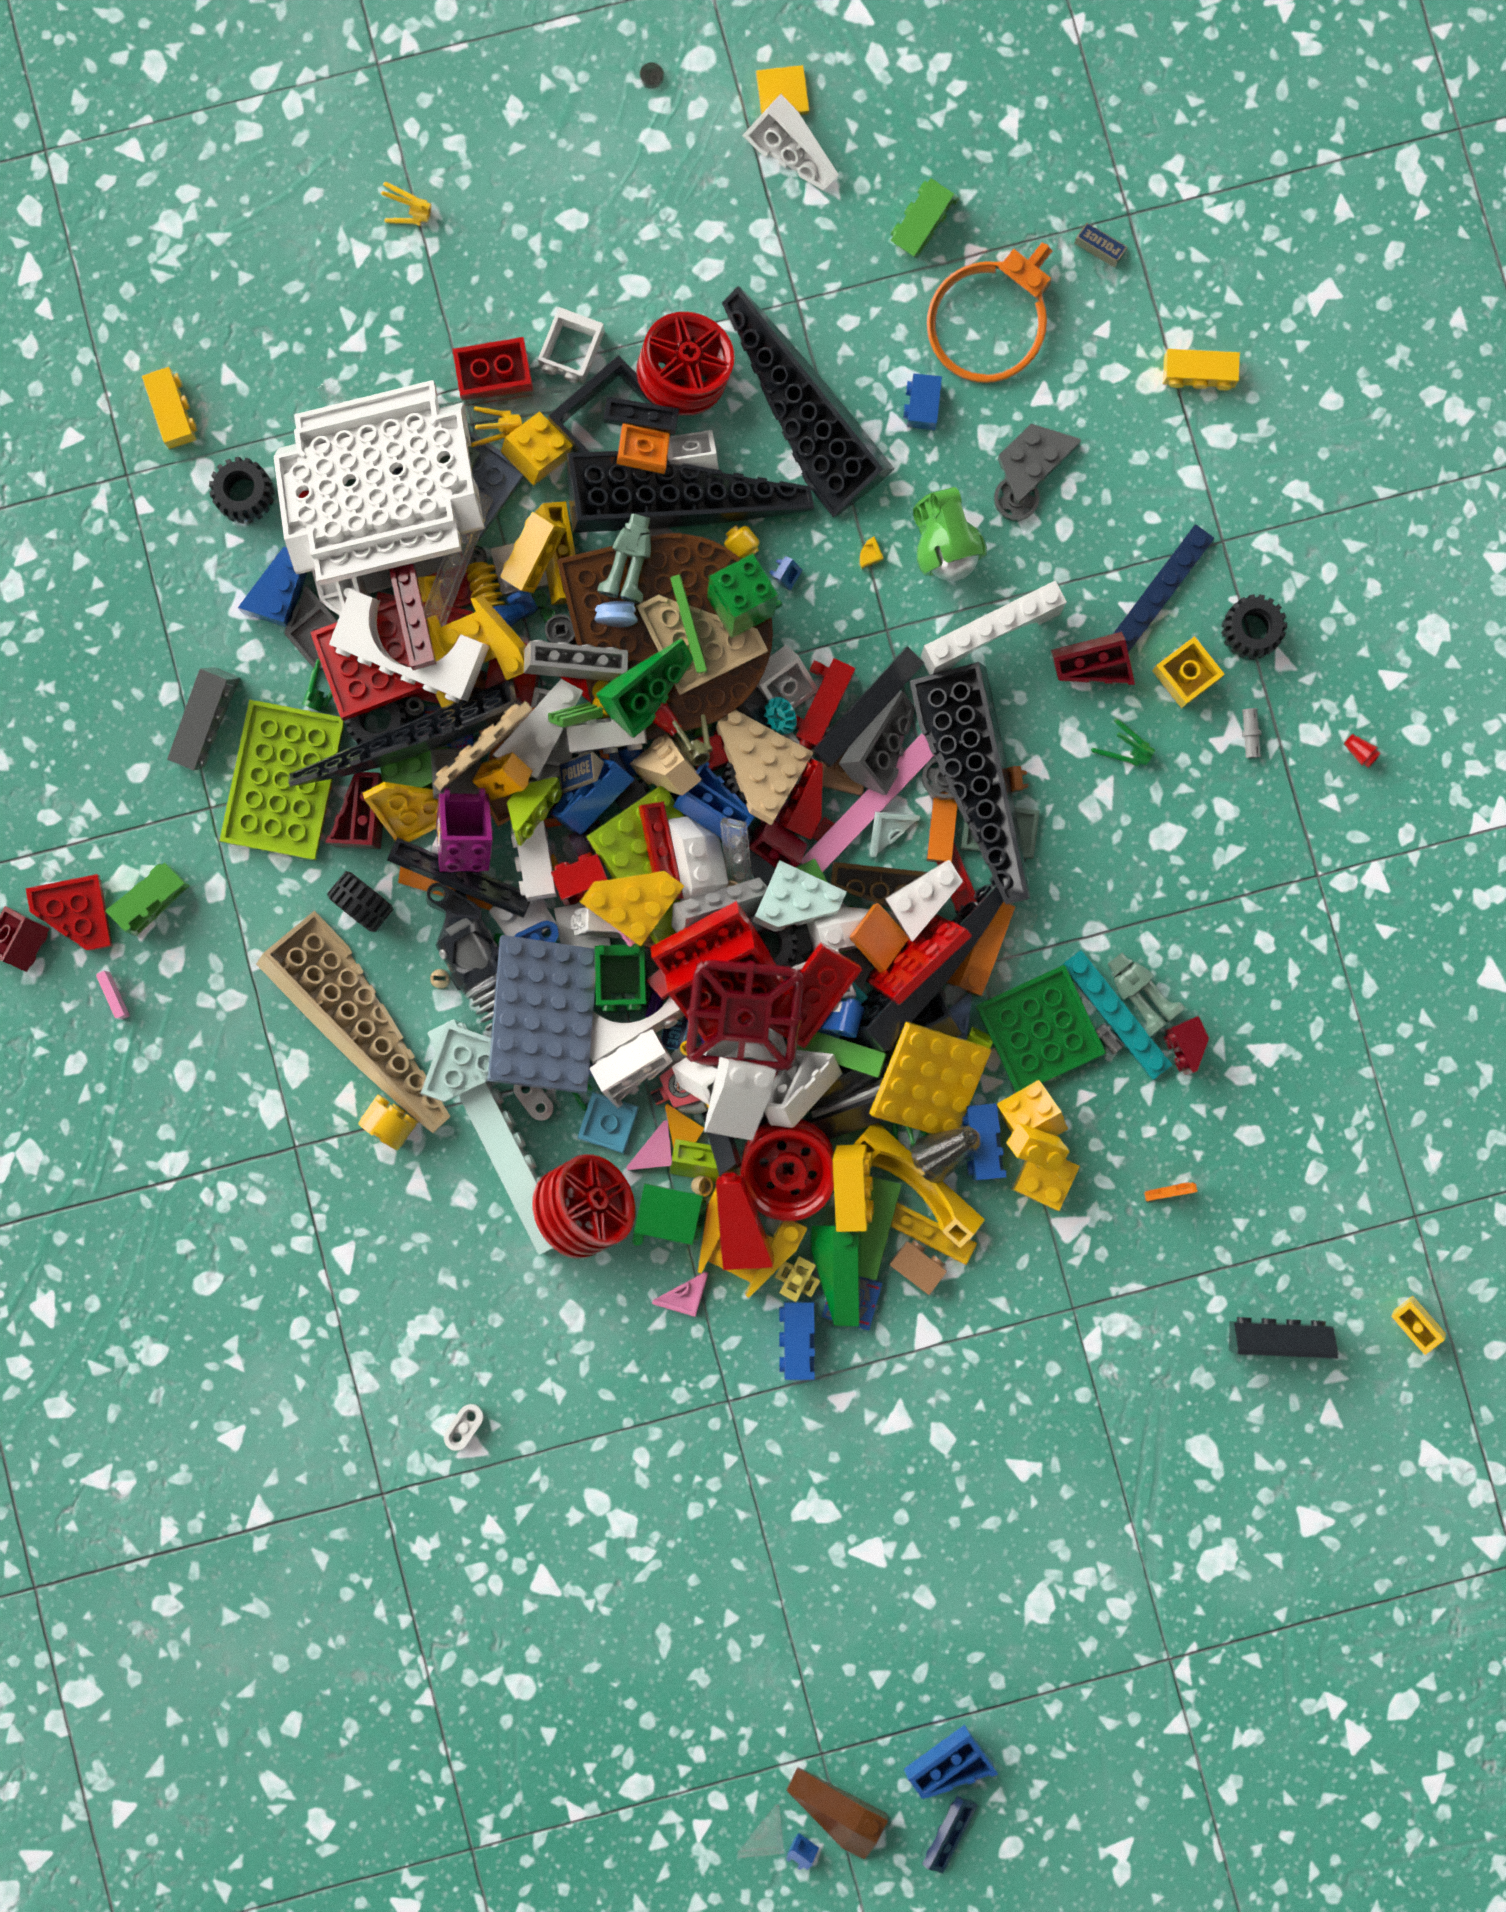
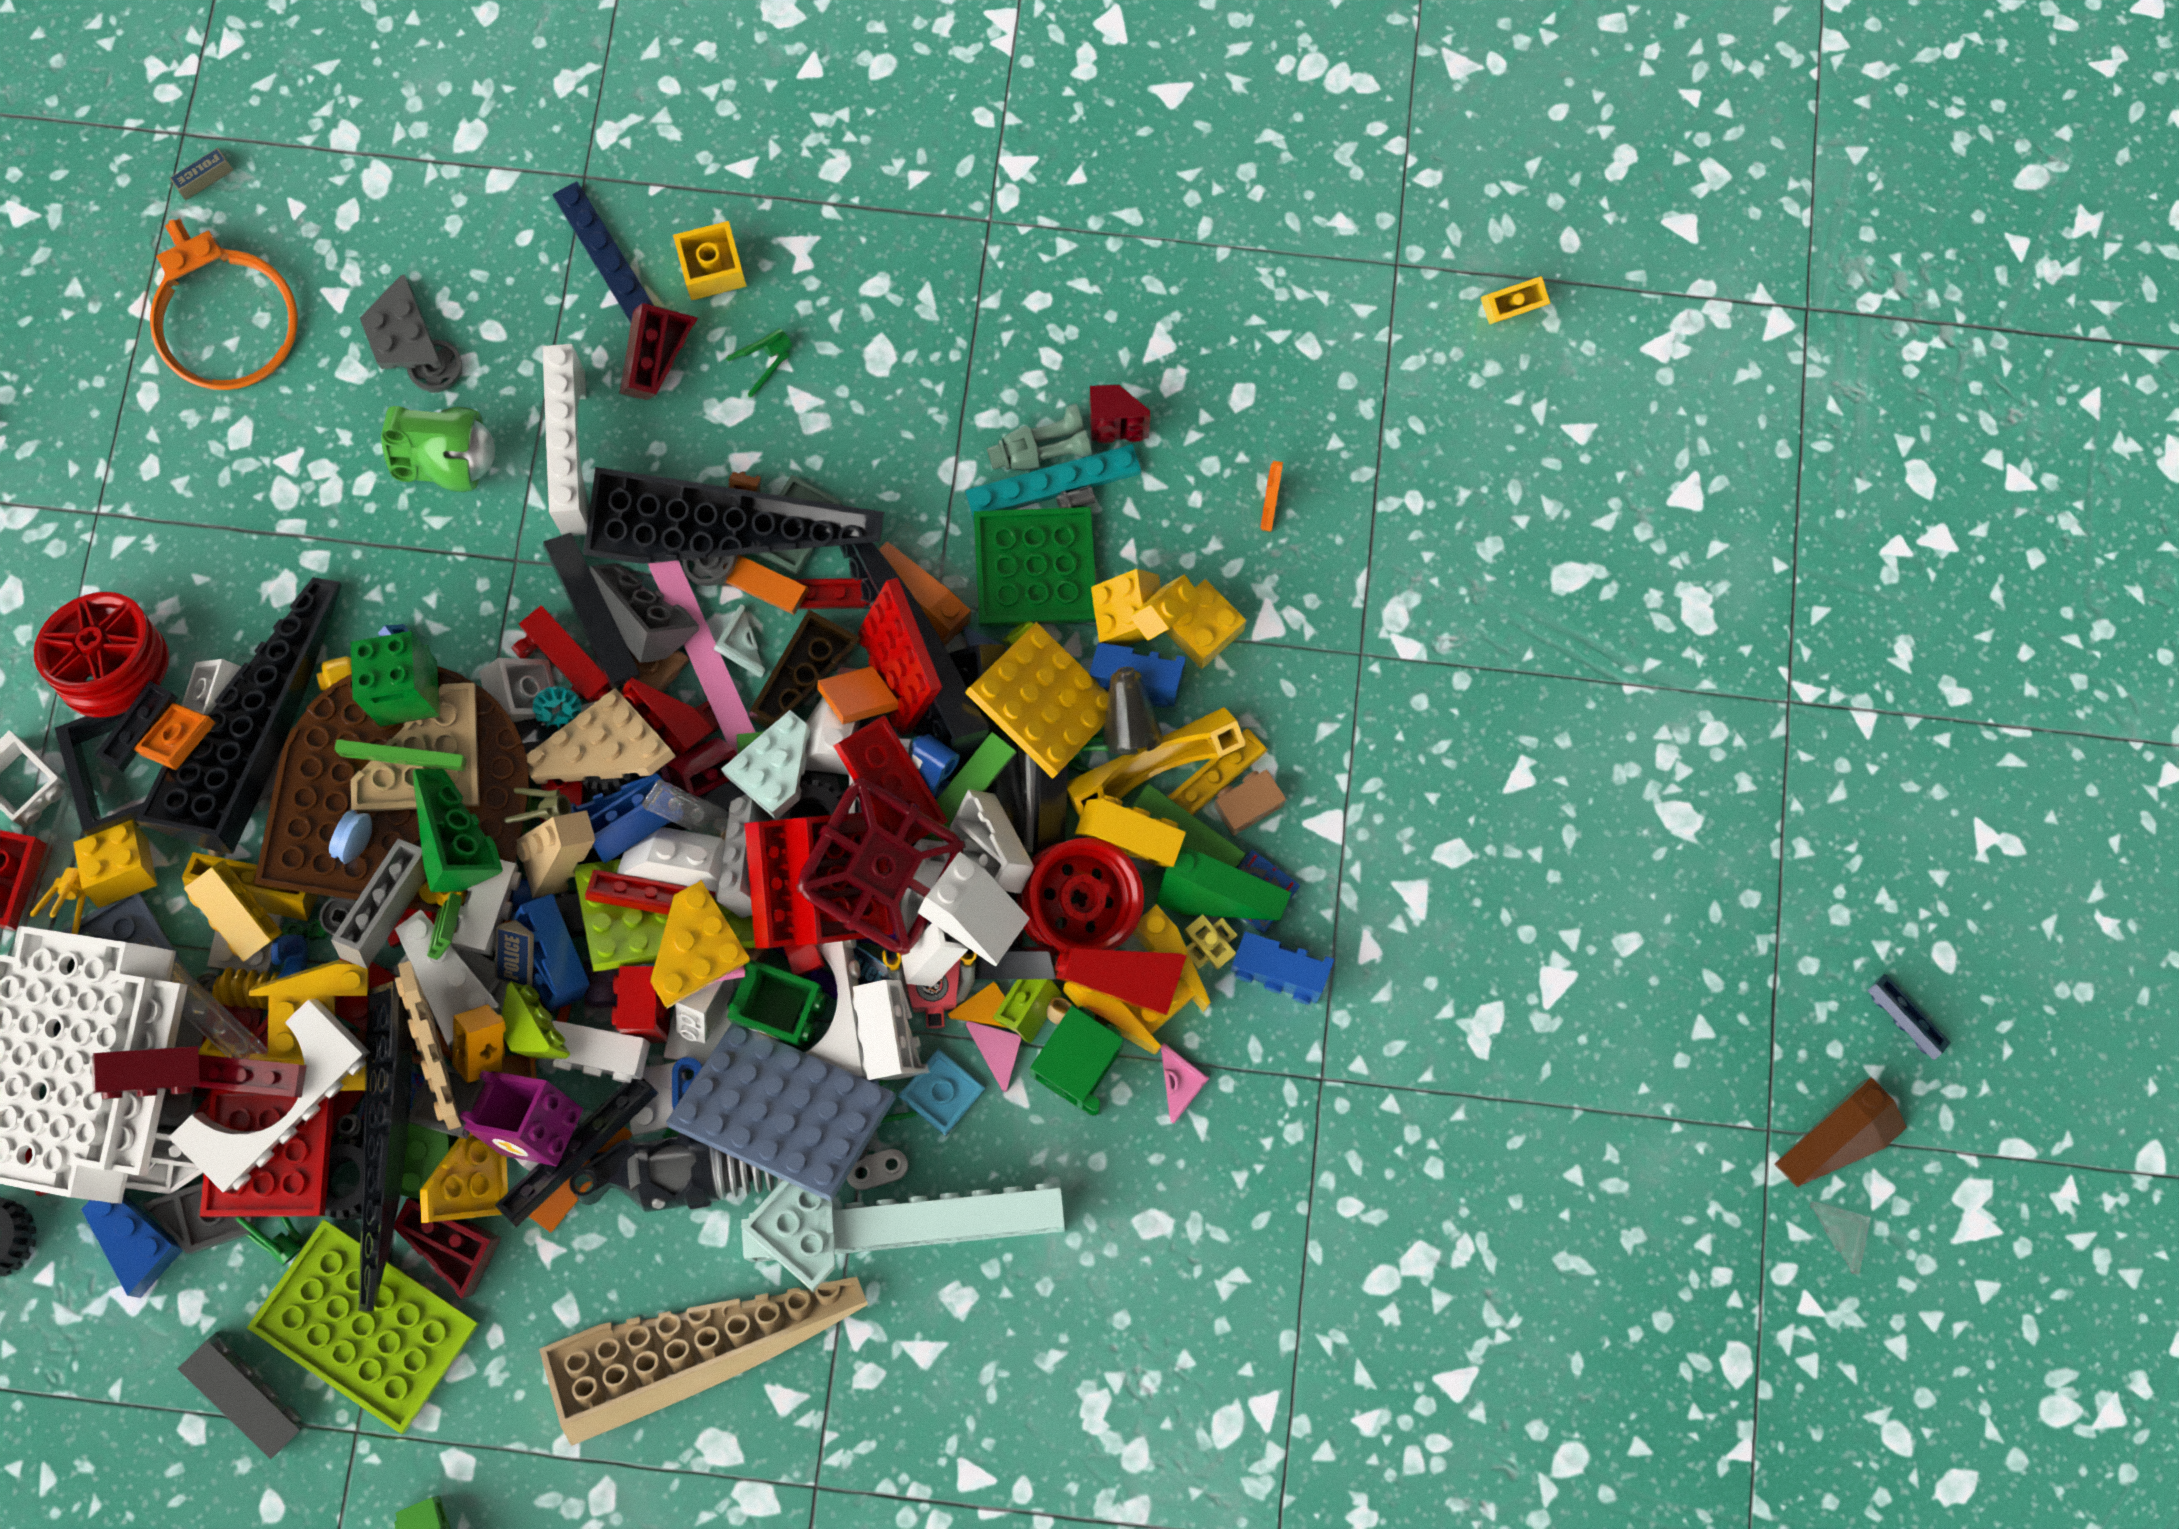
camera: 70 degrees left, 10 degrees down
black tyre [327,871,394,932] -> none
yellow brick [358,1094,418,1150] -> none
tan hinge [430,969,450,989] -> none
white plate [444,1404,484,1451] -> none
red wheel [532,1154,636,1259] -> none
sand green piece [597,514,651,604] -> none
red cone [653,702,682,736] -> none
black wedge [722,286,895,518] -> none
blue tile [786,1833,819,1870] -> none
yellow tile [859,537,884,569] -> none
white wedge [885,860,963,942] -> none
bright green wedge [890,178,959,258] -> none
blue brick [903,373,942,430] -> none
blue wedge [904,1725,998,1800] -> none
yellow brick [1163,349,1240,390] -> none
black tyre [1221,594,1287,660] -> none
black slope [1229,1317,1338,1359] -> none
light grey pin [1242,708,1262,758] -> none
red cone [1343,734,1381,768] -> none
none -> dark red wedge [91,1046,200,1099]

